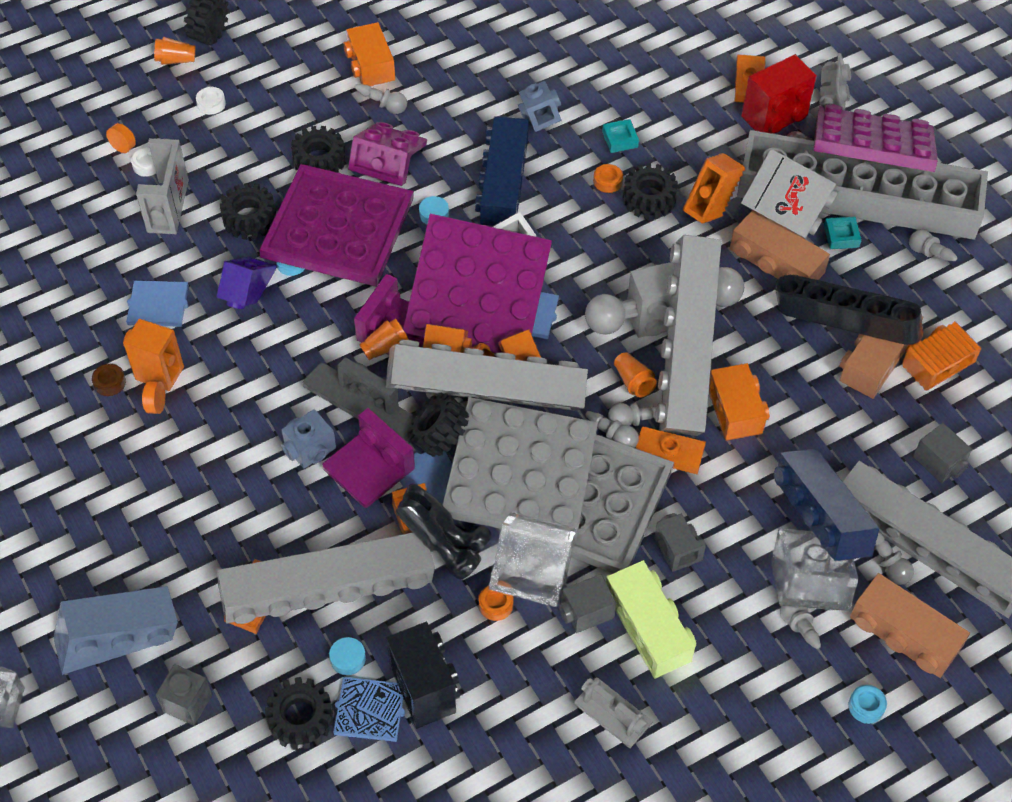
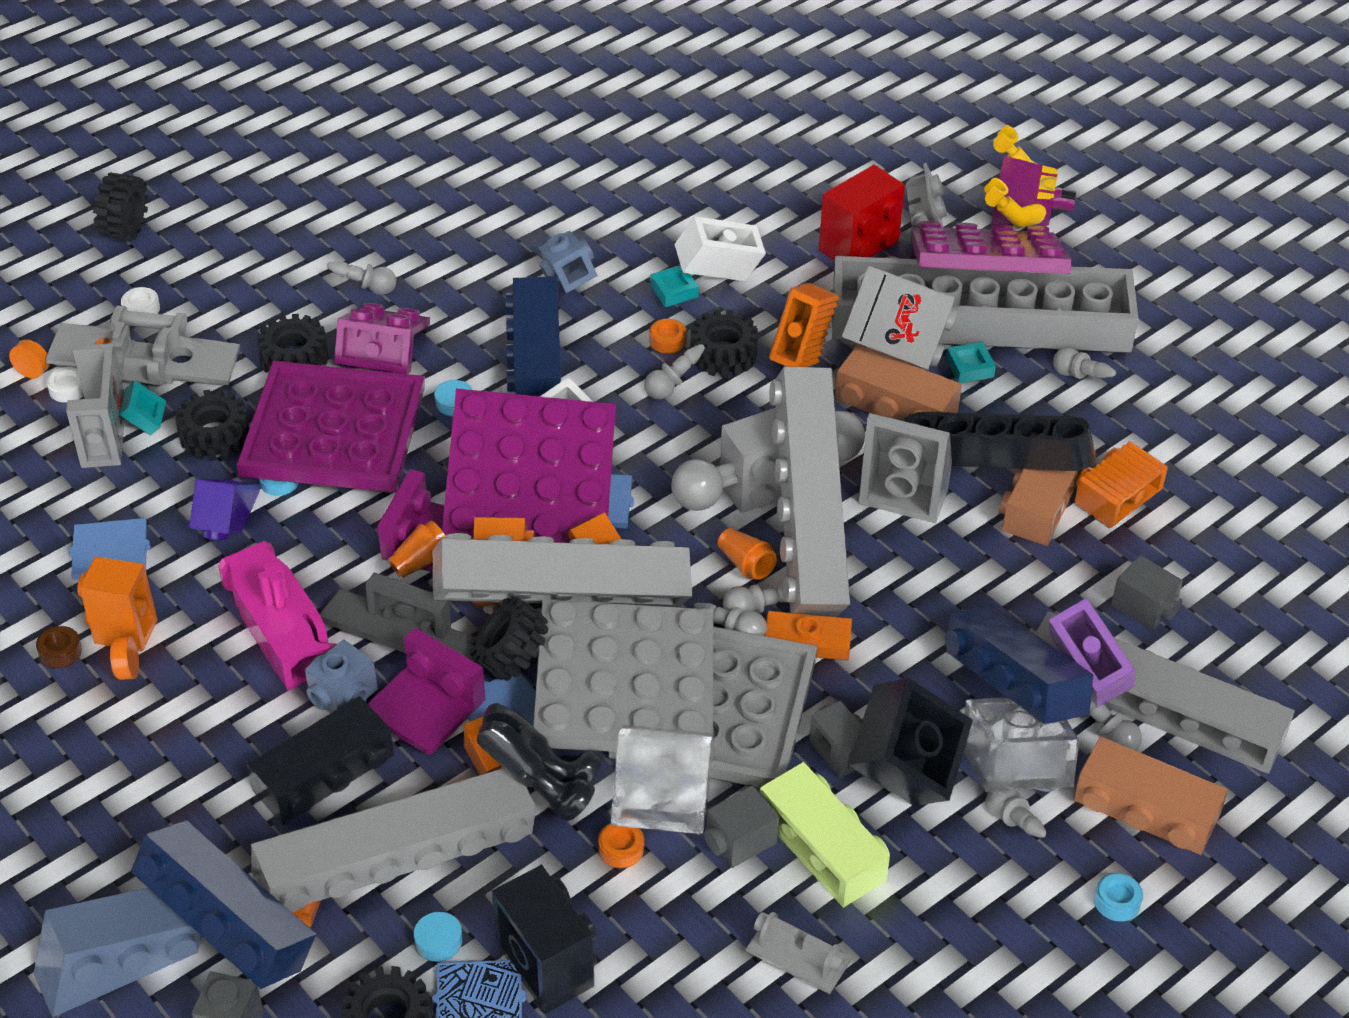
camera: 10 degrees left, 10 degrees down
orange cone [154,37,196,65] -> none
orange brick [343,22,395,86] -> none
orange brick [709,363,770,441] -> none
orange plate [734,54,765,103] -> none
none -> light grey piece [46,305,240,386]
none -> teal plate [119,381,166,435]
none -> dark blue brick [131,820,317,989]
none -> dark pink piece [218,541,337,691]
none -> black brick [247,696,394,825]
none -> light grey bar [644,344,705,399]
none -> white brick [674,216,766,281]
none -> black brick [849,677,973,806]
none -> light grey slope [859,413,952,524]
none -> torso [984,125,1076,228]
none -> medium lavender brick [1049,598,1135,708]

